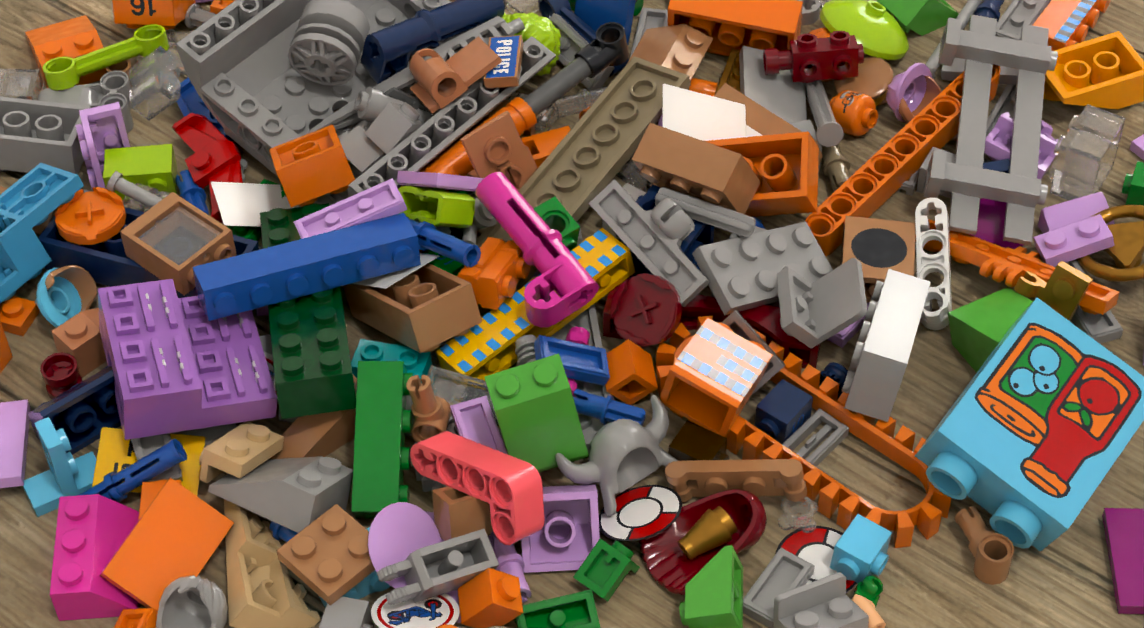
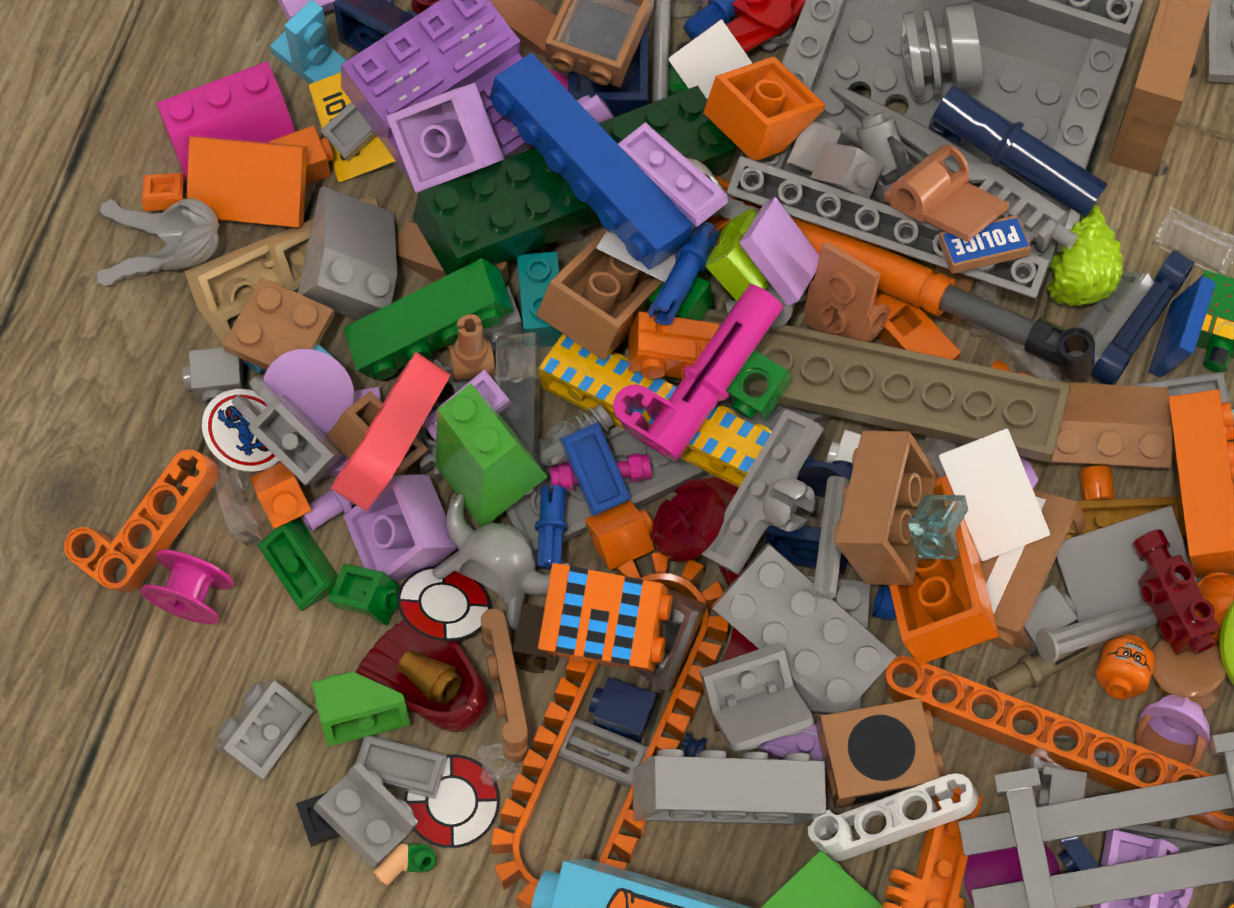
camera: 70 degrees right, 20 degrees up
blue pin [78,439,187,502] -> none
tan bracket [199,421,284,483] -> none
medium azure brick [830,514,892,583] -> none
none -> lavender slope [386,83,504,193]
none -> clear light blue bracket [908,495,969,559]

